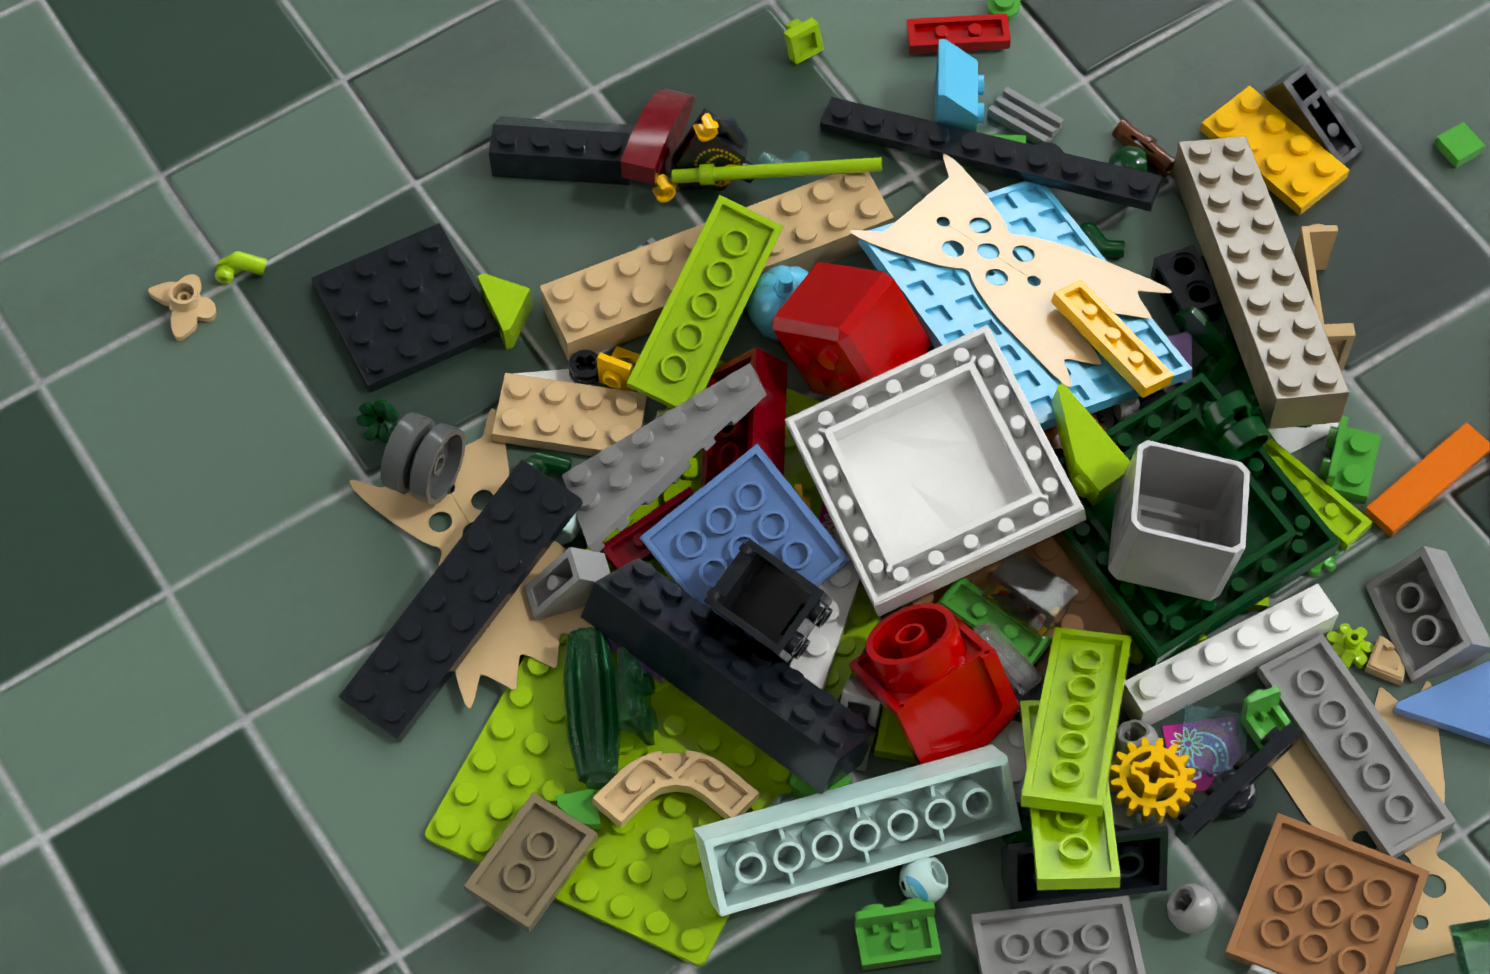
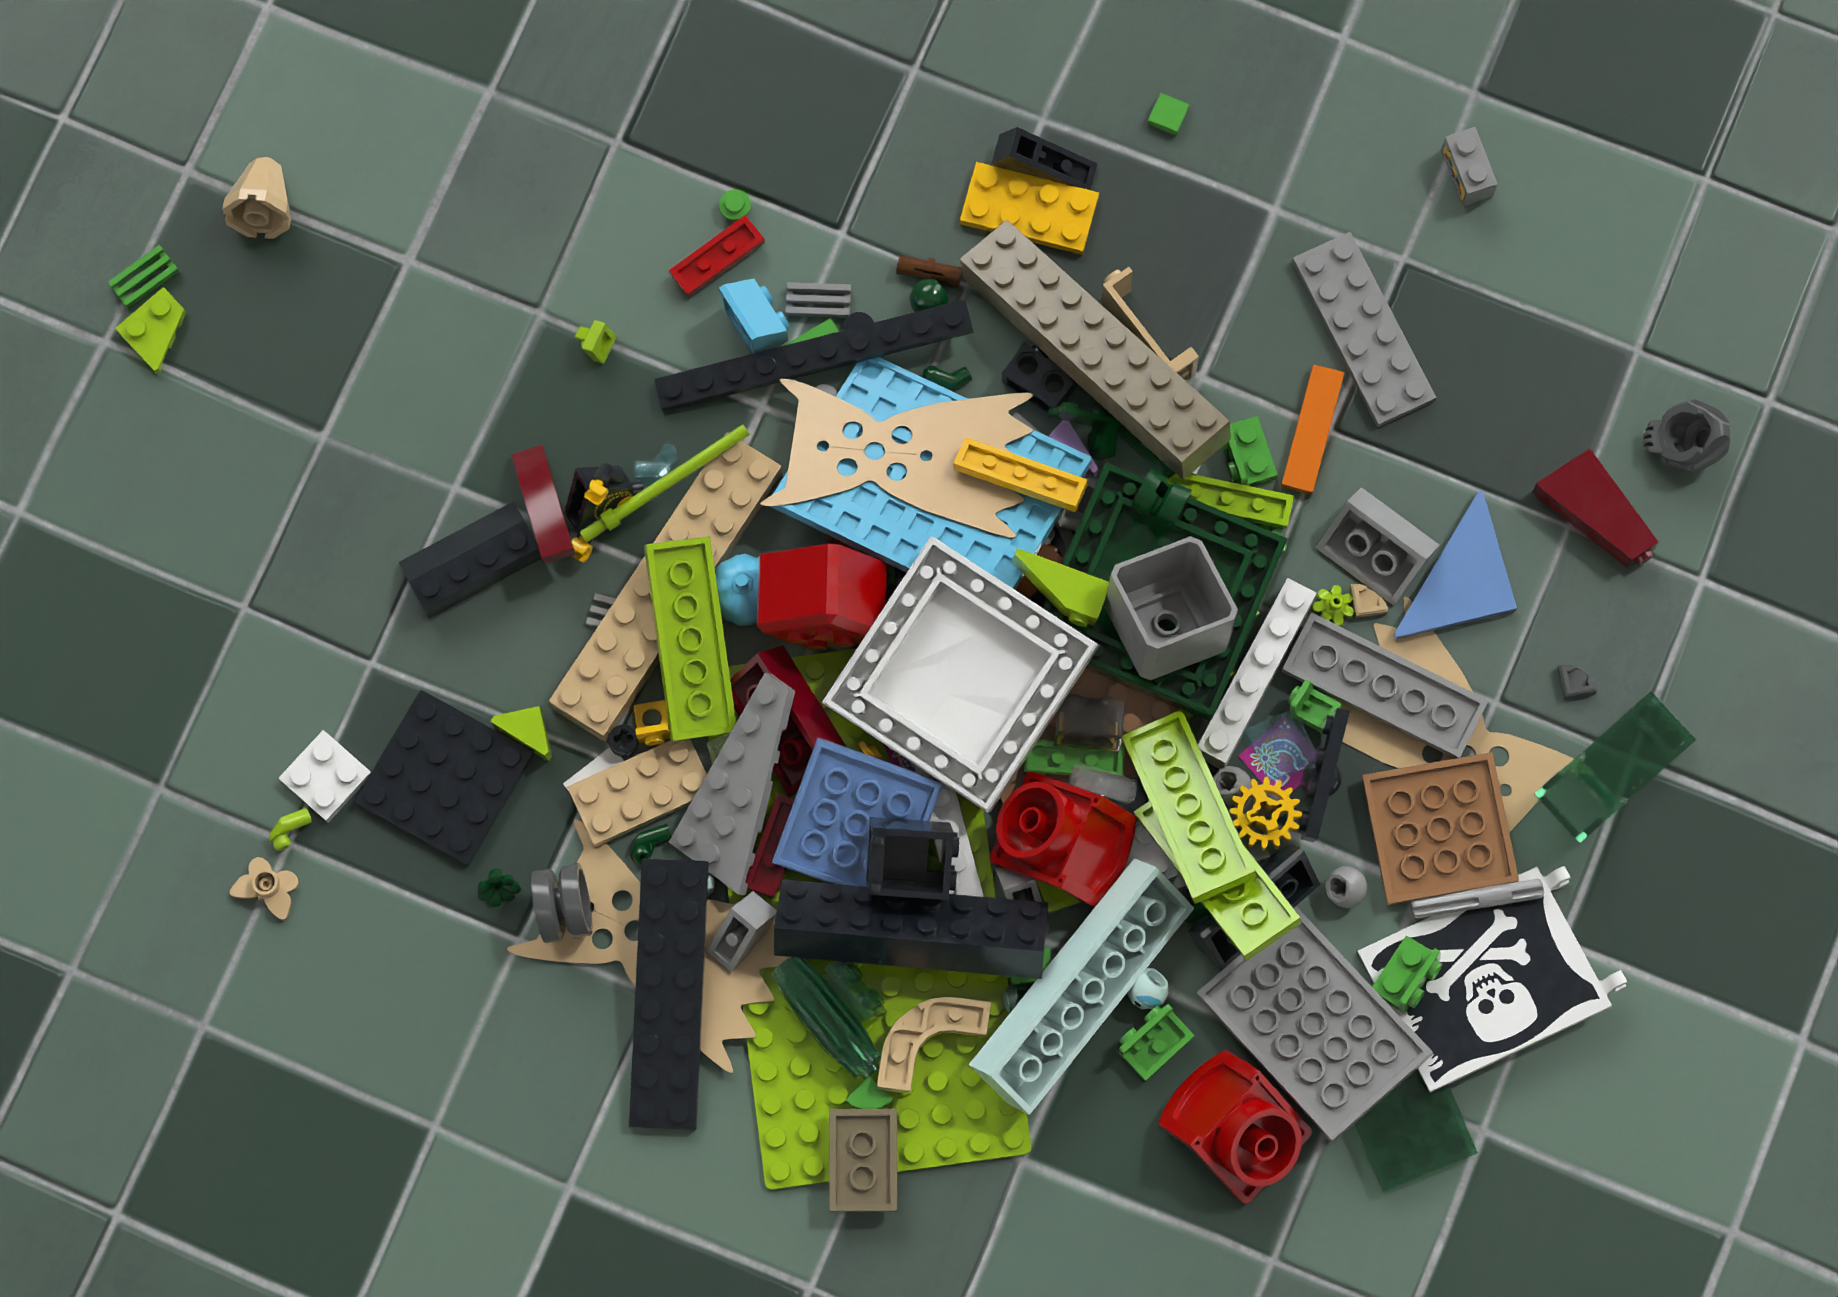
camera: 30 degrees left, 15 degrees up
none -> white plate [279,730,371,823]

